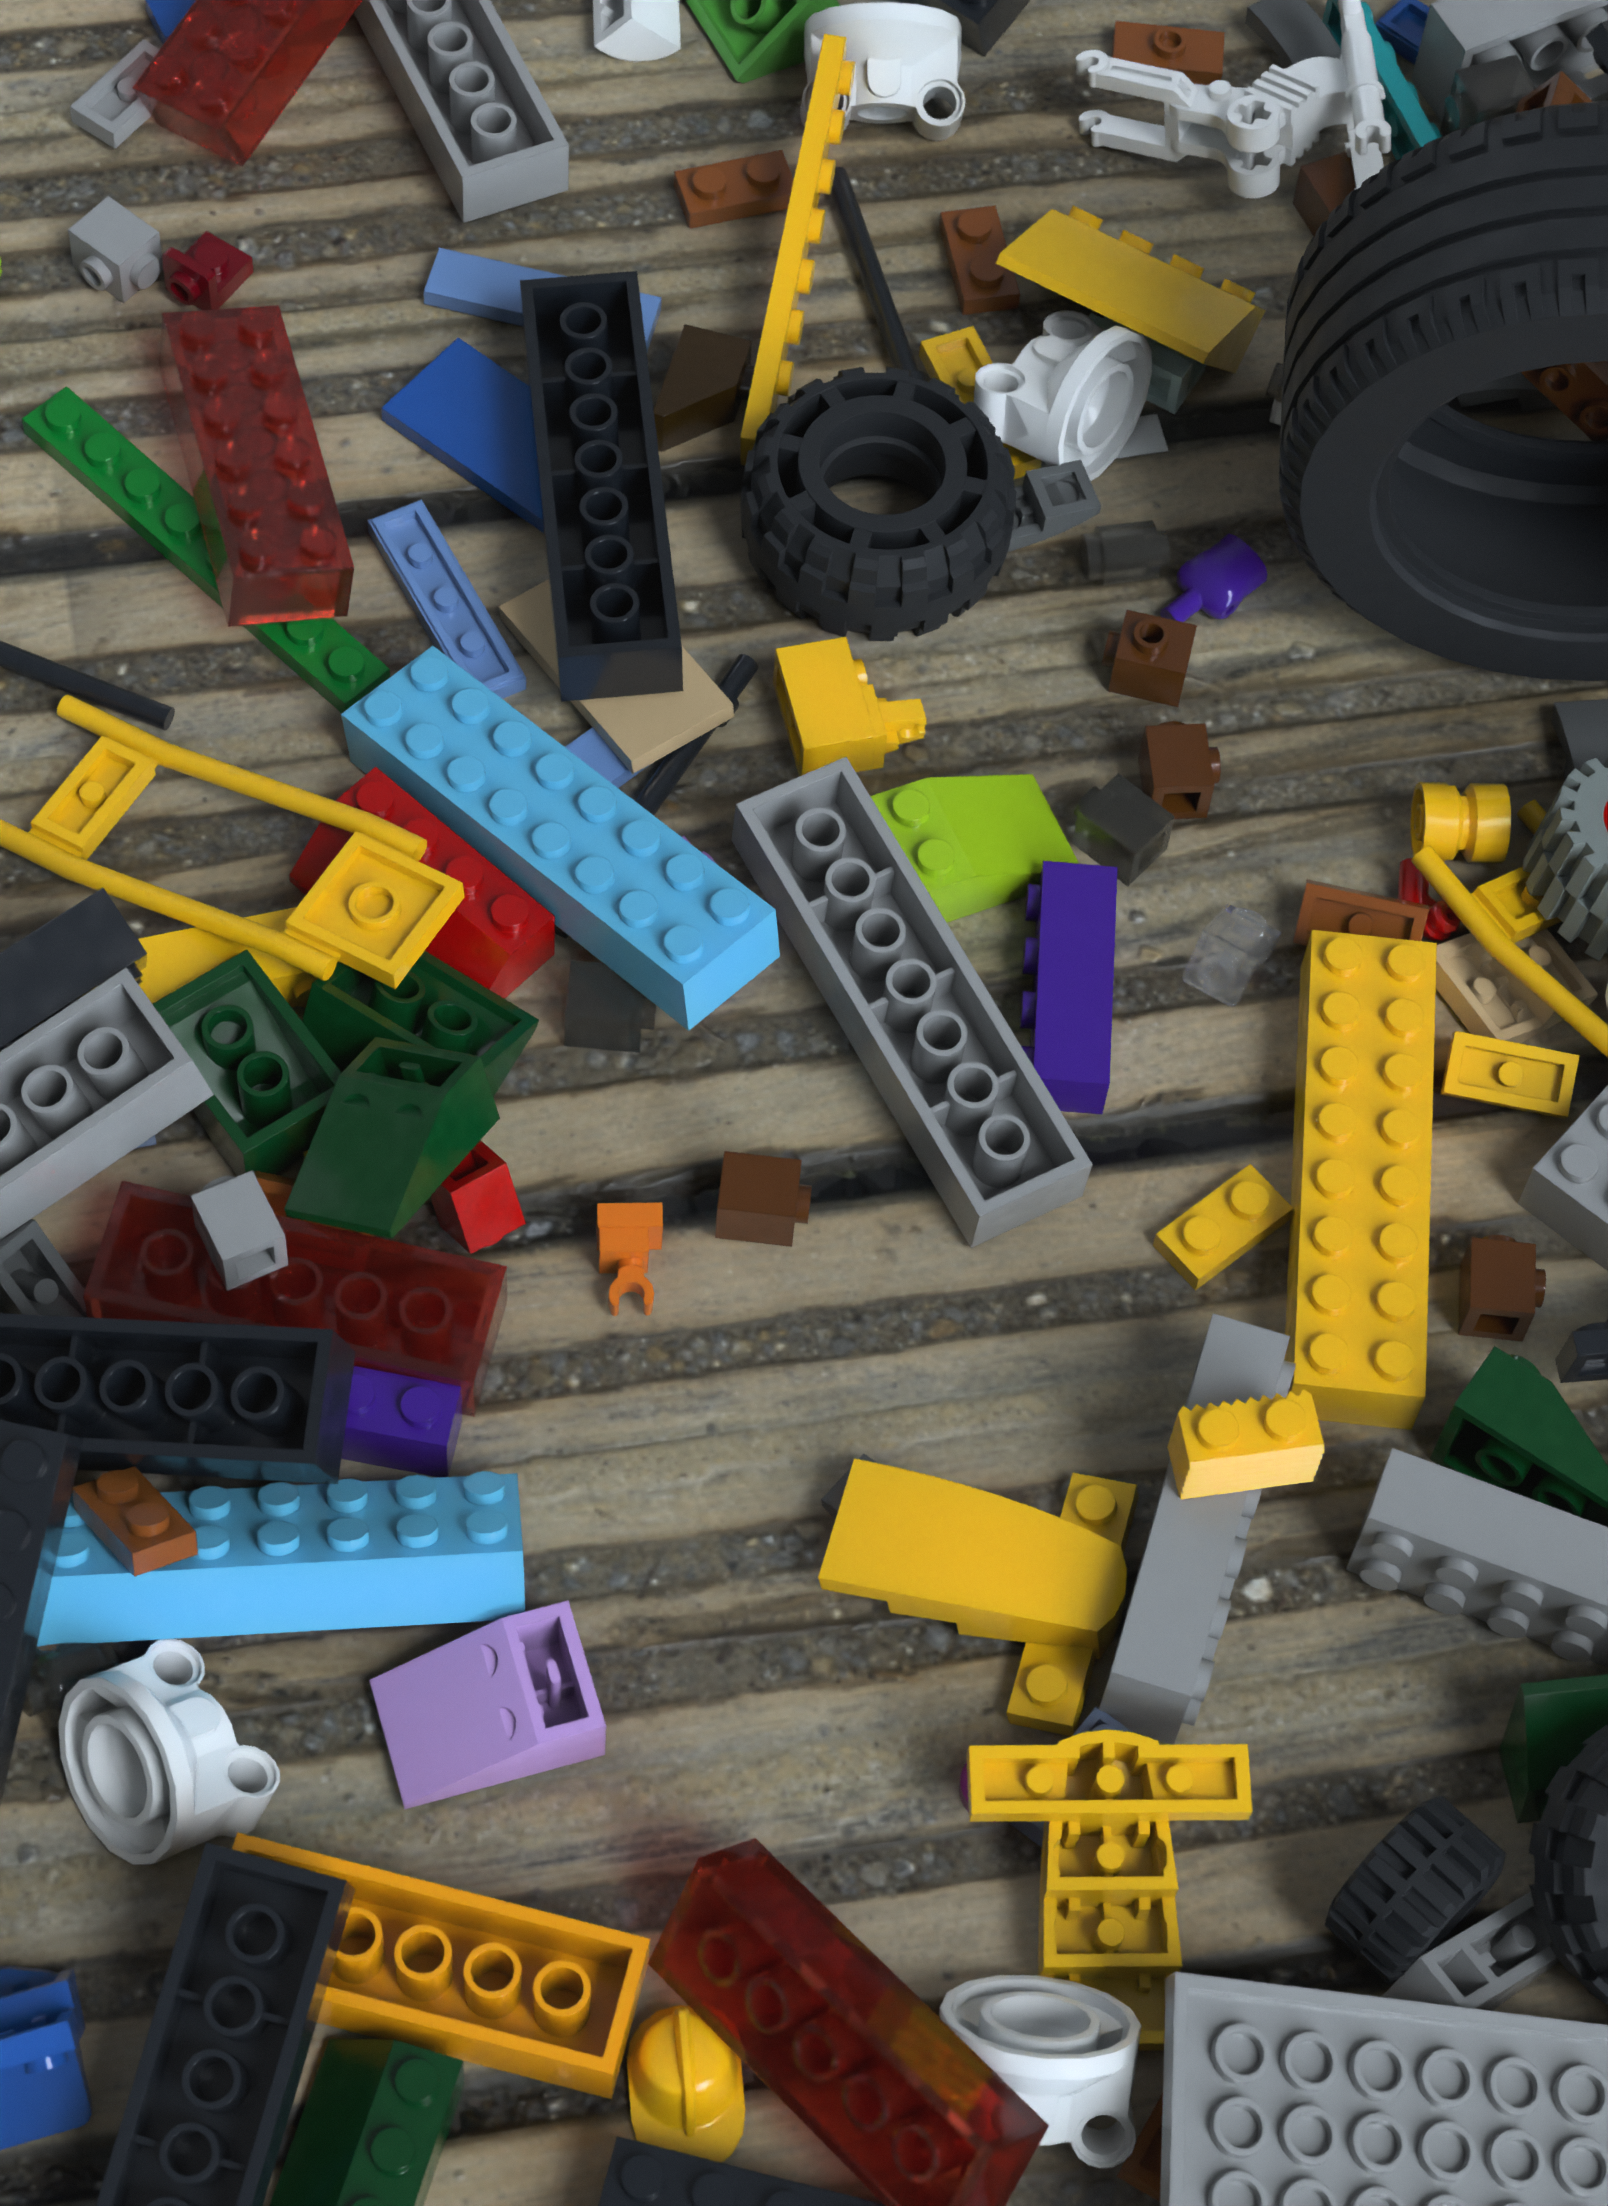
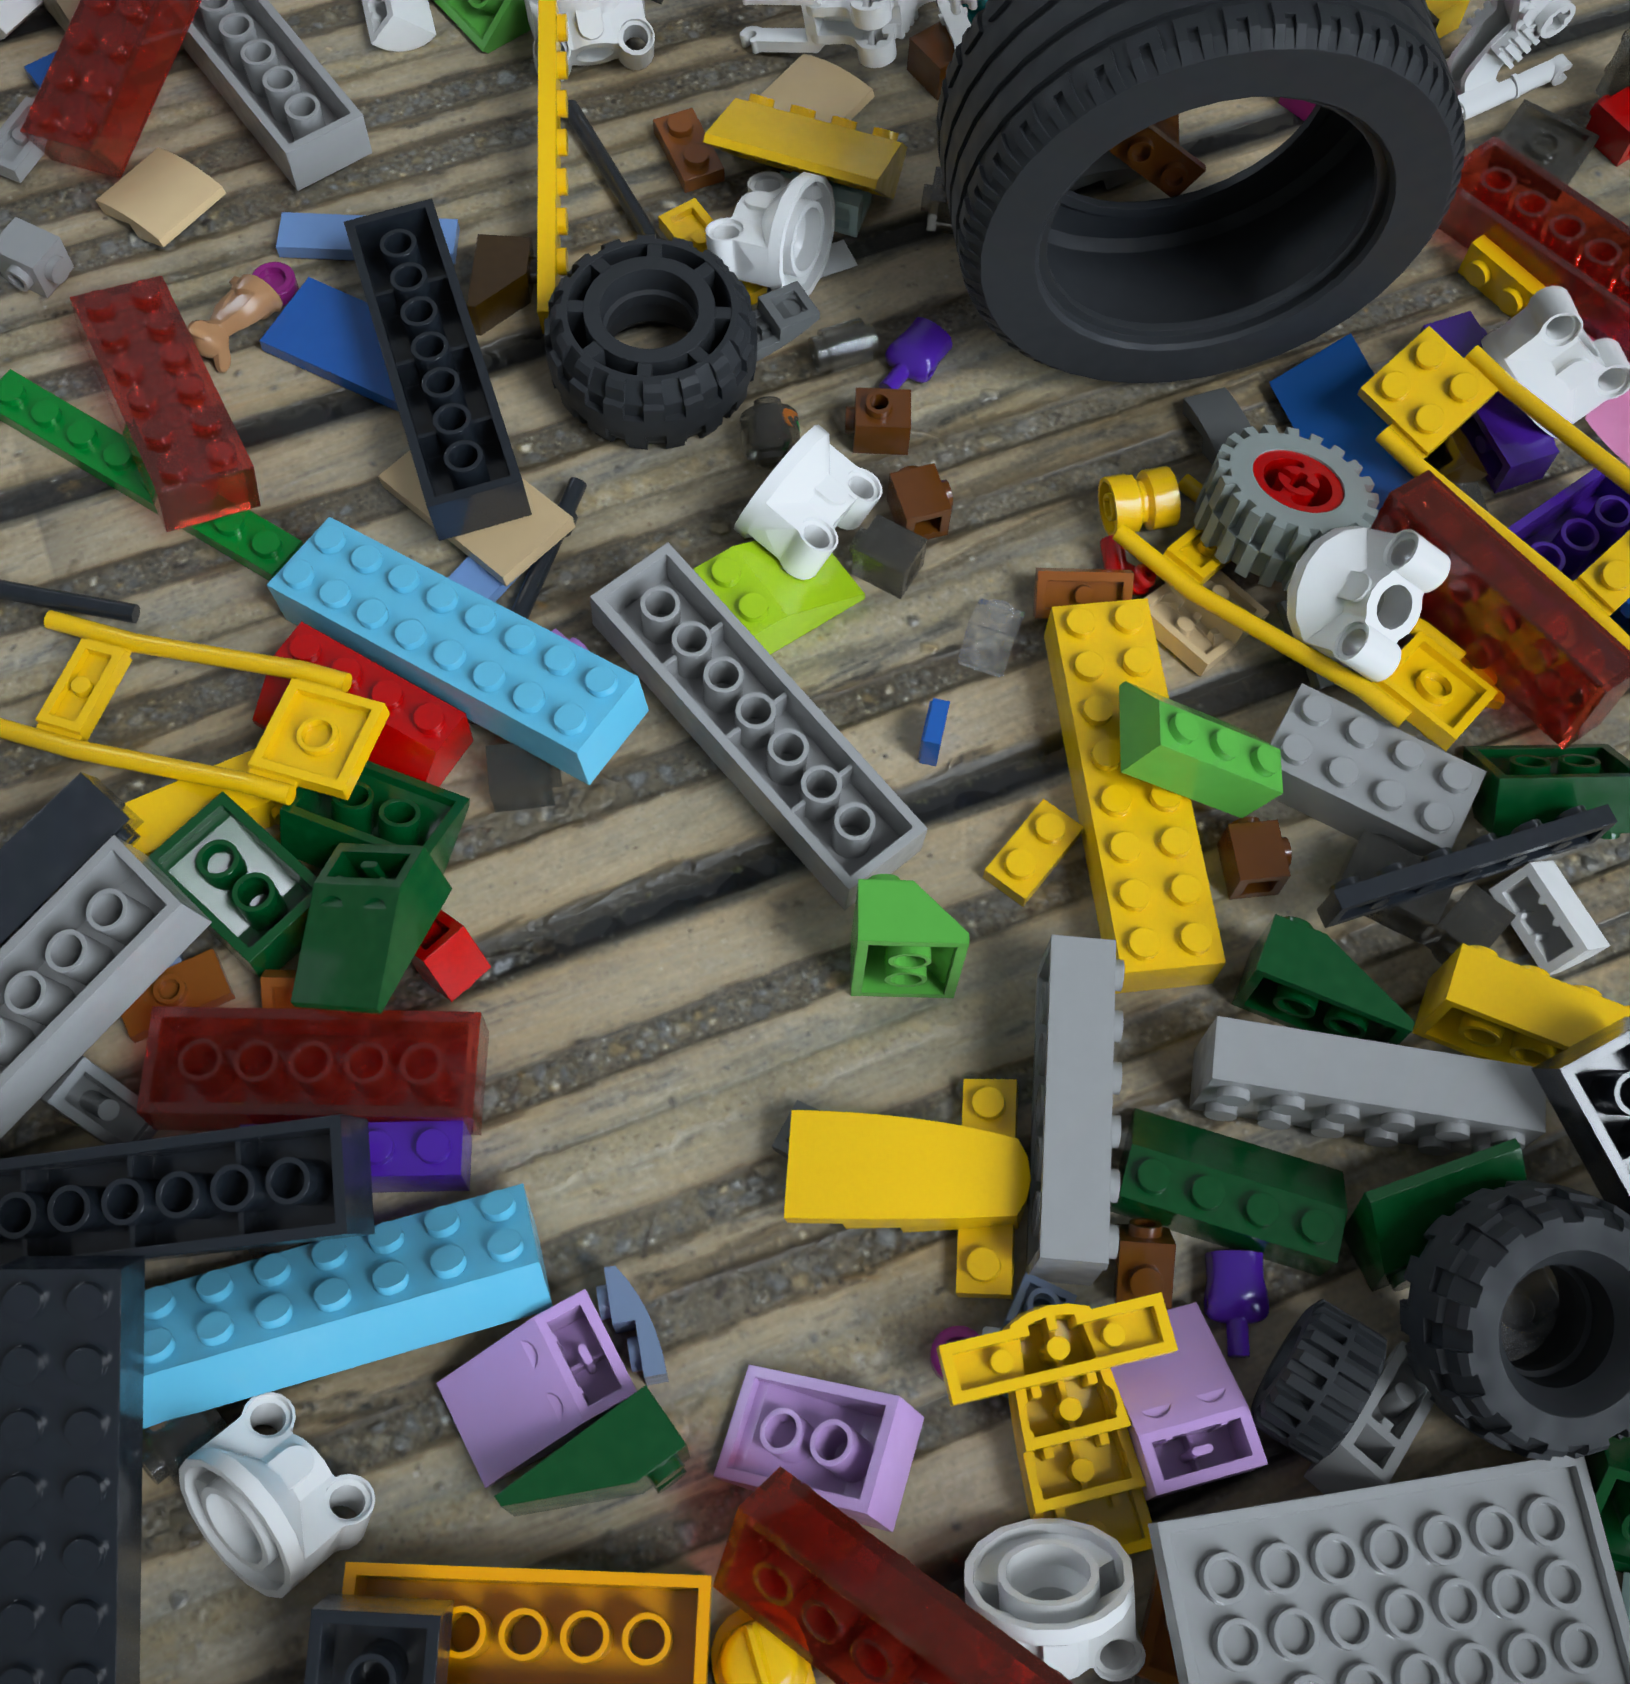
camera: 10 degrees left, 5 degrees up
dark orange plate [72,1466,198,1577] -> none
dark red bracket [162,231,254,316] -> none
light grey brick [191,1170,288,1291] -> none
medium blue tile [368,499,526,699] -> none
orange piece [596,1203,663,1316] -> none
dark orange plate [674,150,794,229] -> none
reddish brown brick [715,1151,812,1247] -> none
yellow hinge [773,637,927,777] -> none
dark purple brick [1019,861,1118,1115] -> none
yellow brick [1167,1389,1324,1499] -> none
yellow plate [1441,1031,1580,1119] -> none
none -> tan slope [96,147,226,247]
none -> dark orange plate [121,948,235,1043]
none -> medium nougat animal [187,274,283,373]
none -> magenta tile [252,262,299,306]
none -> dark green slope [494,1385,690,1517]
none -> sand blue slope [596,1266,669,1386]
none -> lavender slope [714,1365,924,1532]
none -> white piece [734,425,882,580]
none -> clear smoke head [739,396,801,470]
none -> tan slope [760,54,875,123]
none -> bright green slope [850,874,969,998]
none -> blue tile [918,698,950,767]
none -> dark green slope [1110,1108,1348,1276]
none -> lavender slope [1111,1302,1268,1501]
none -> reddish brown bracket [1113,1218,1176,1309]
none -> bright green slope [1119,681,1283,818]
none -> dark purple piece [1203,1250,1269,1358]

